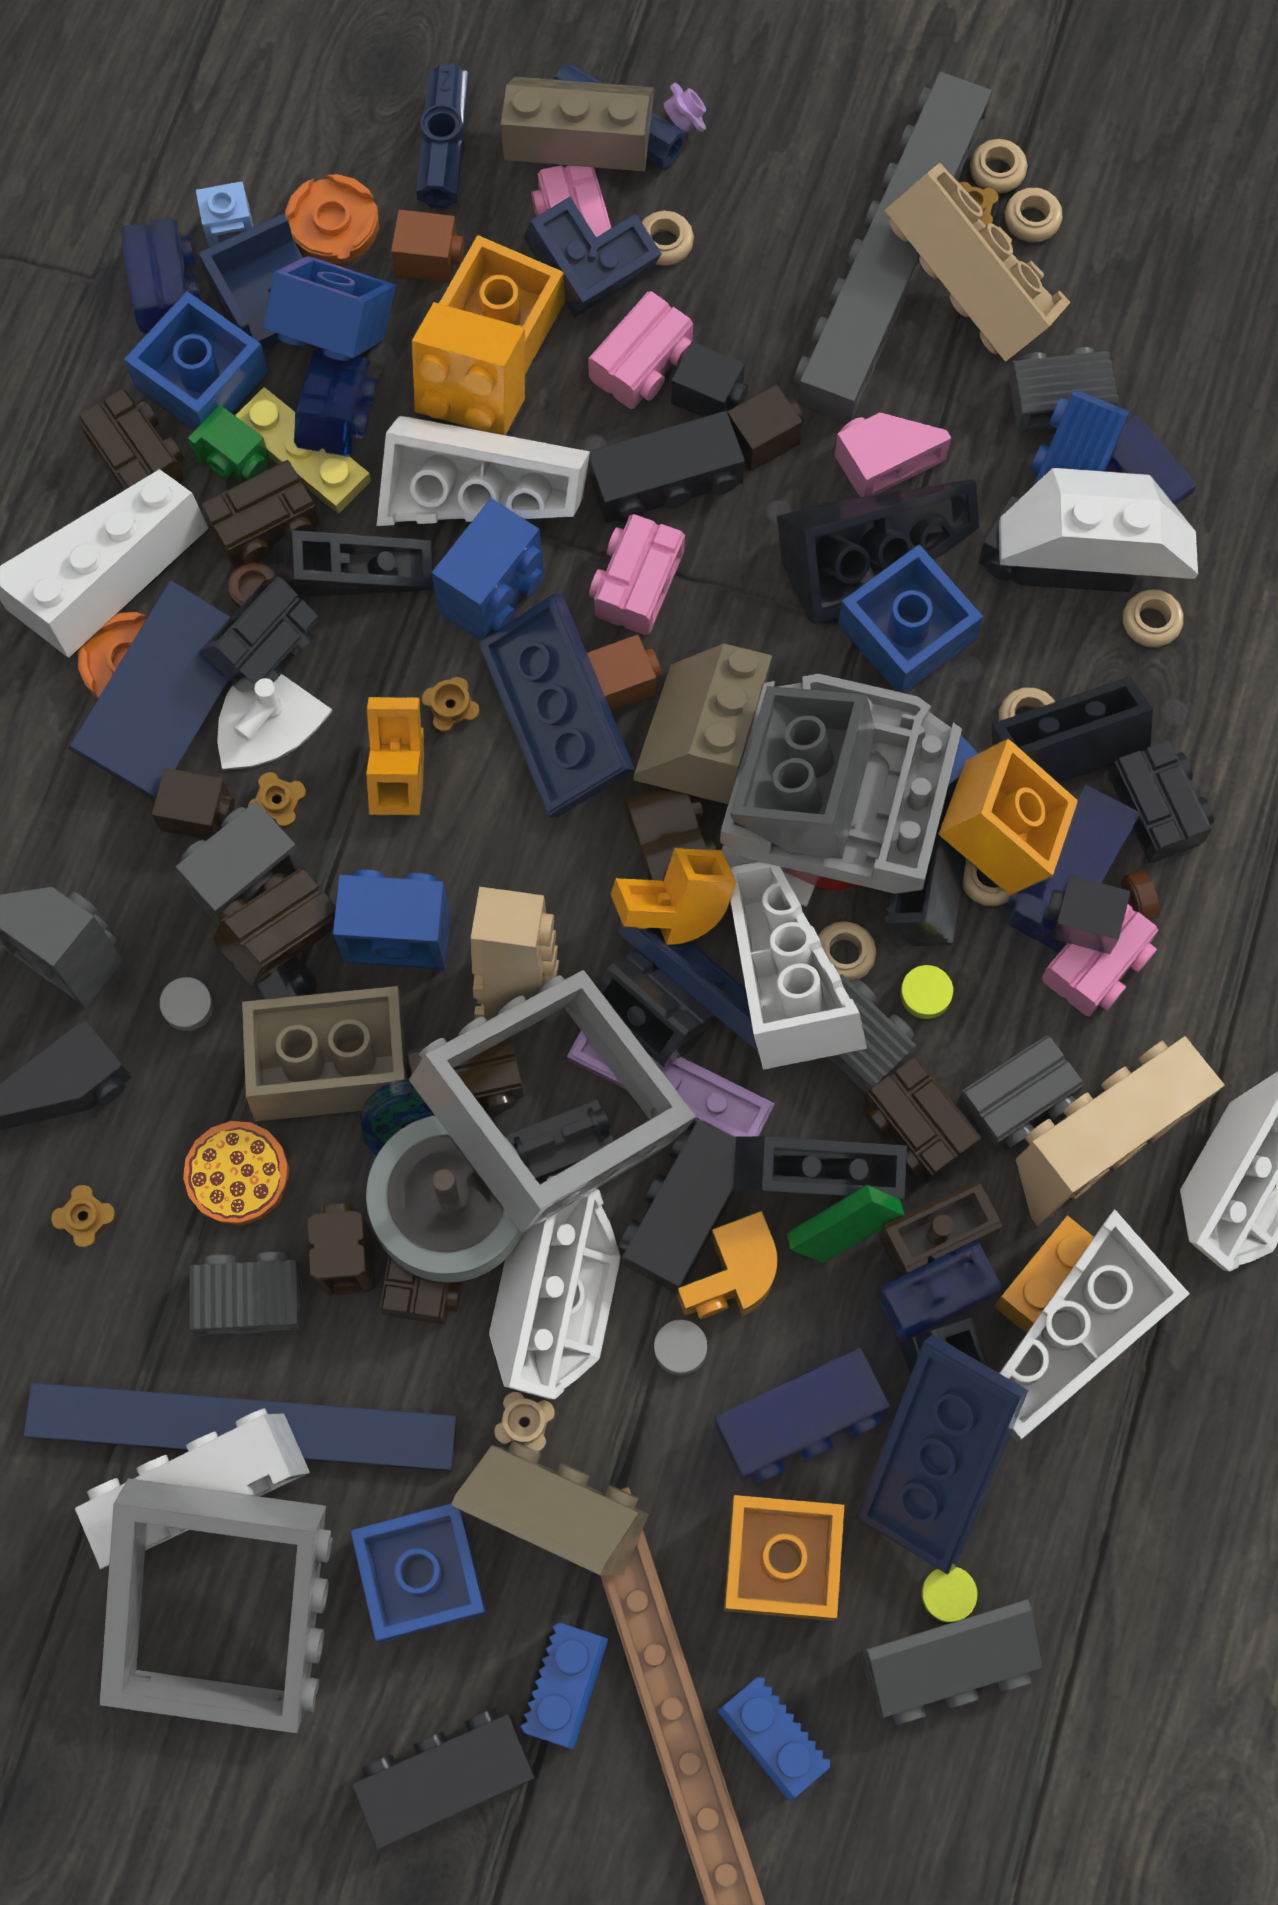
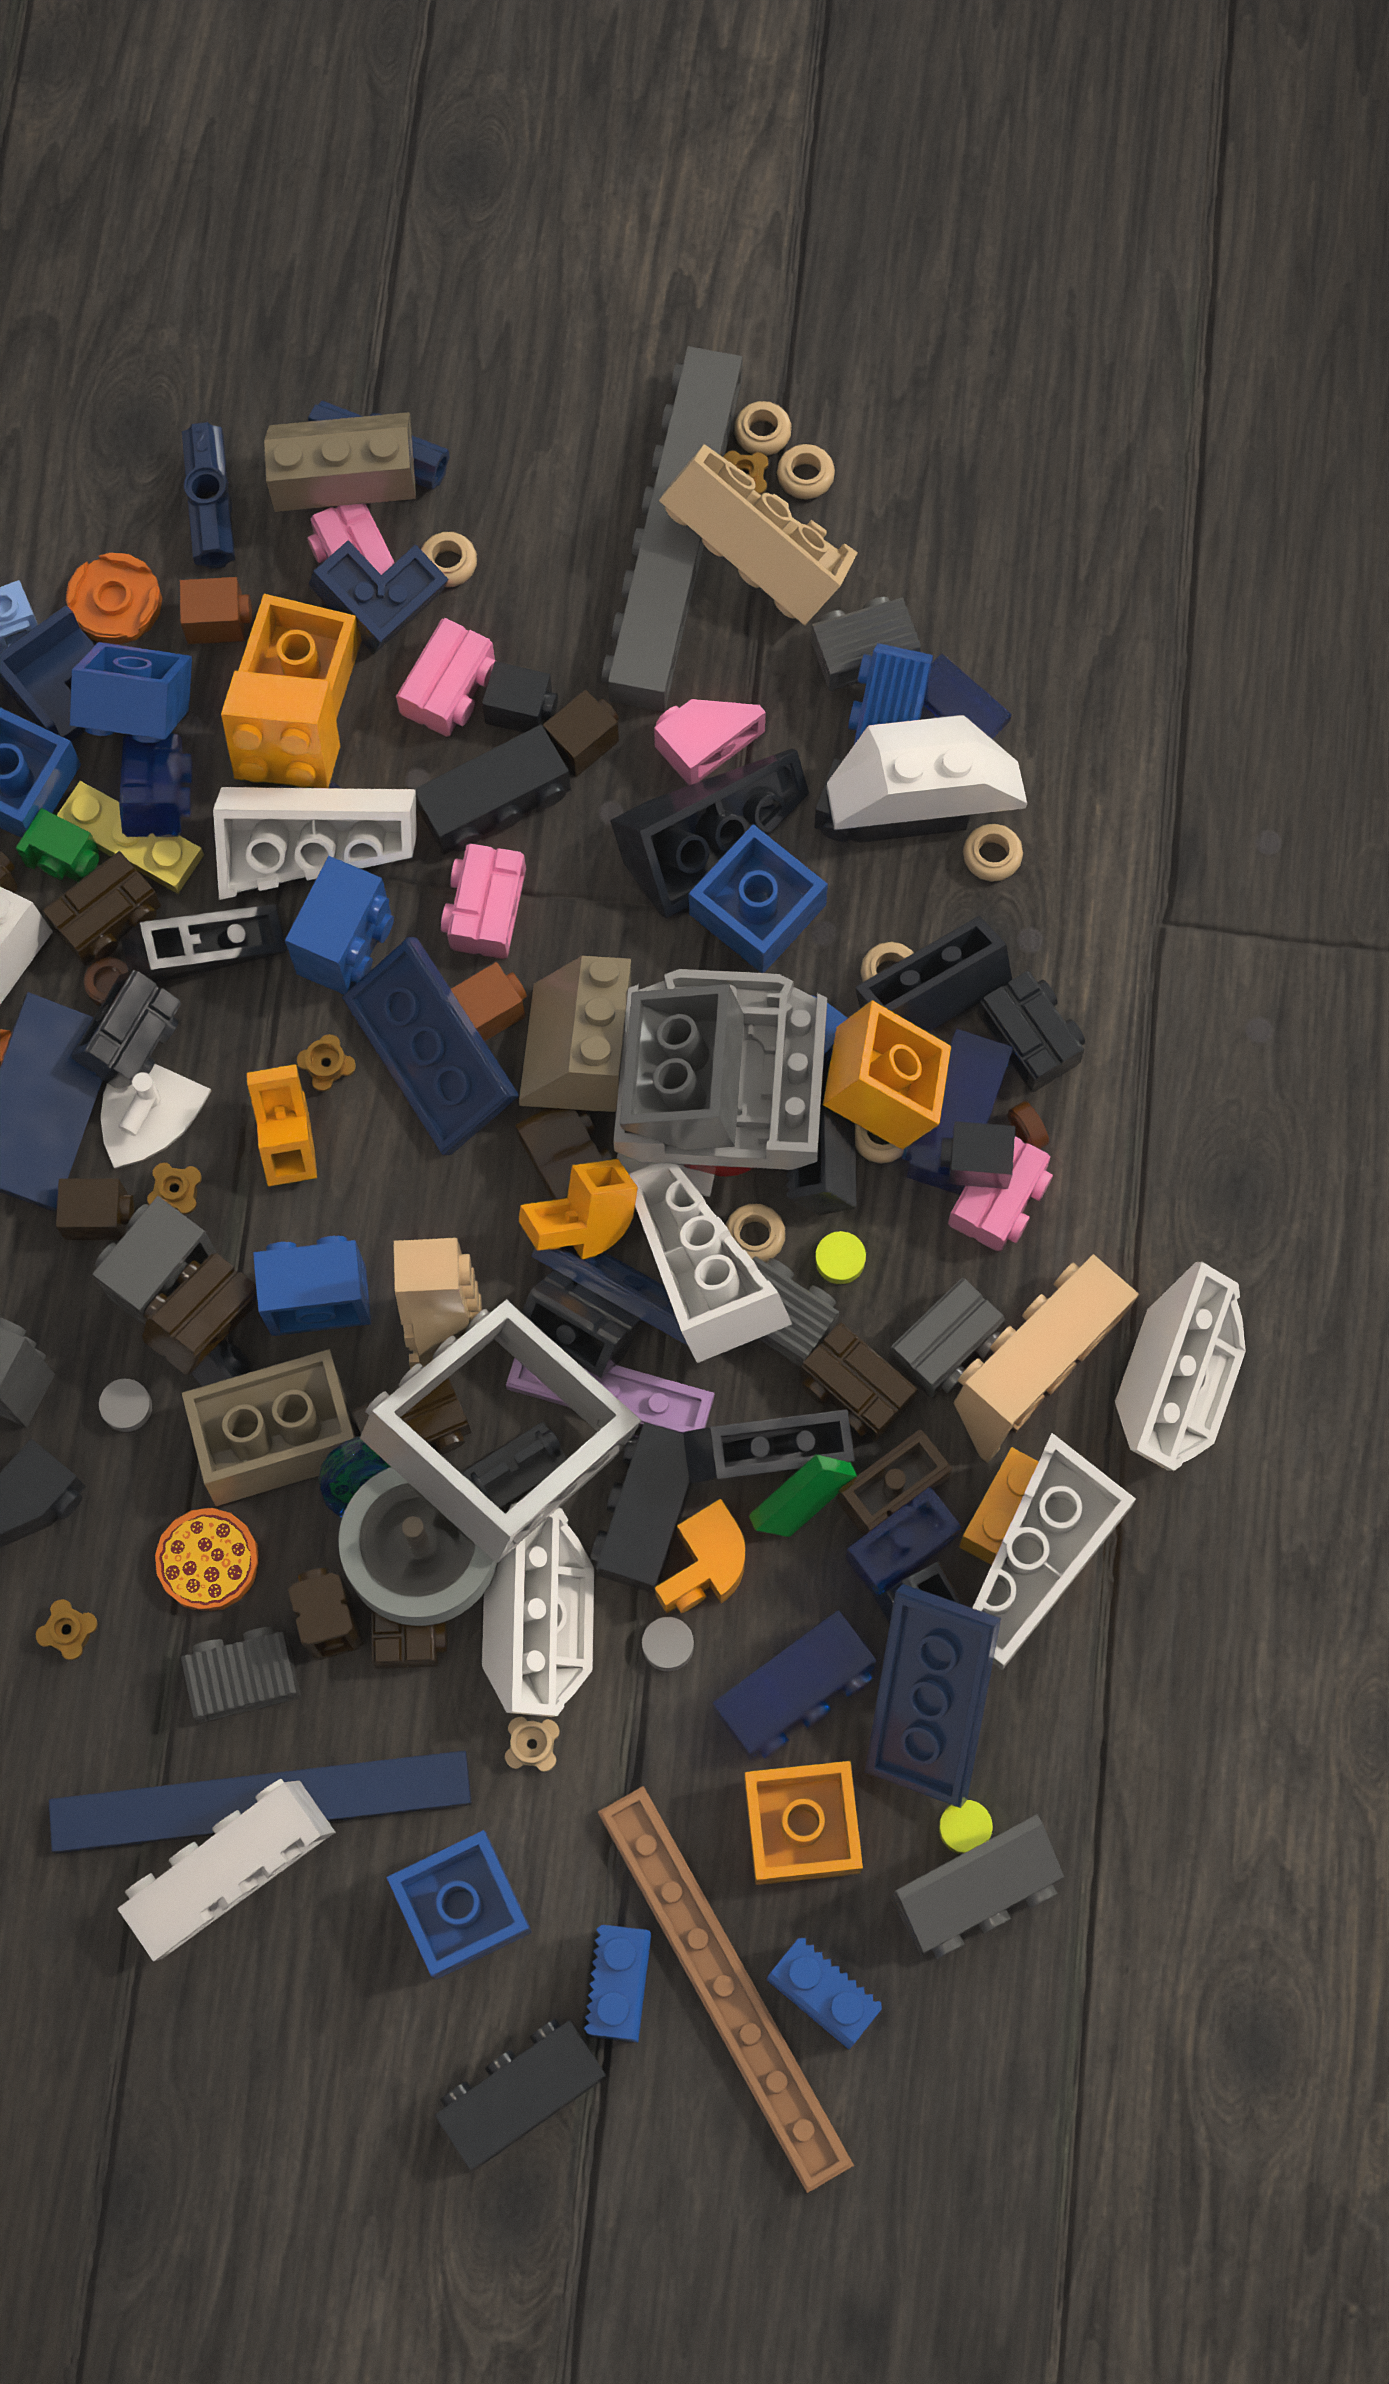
camera: 10 degrees left, 0 degrees up
light grey window [100,1478,333,1733] -> none
dark tan slope [451,1441,649,1575] -> none
lavender plate [664,83,706,133] -> none

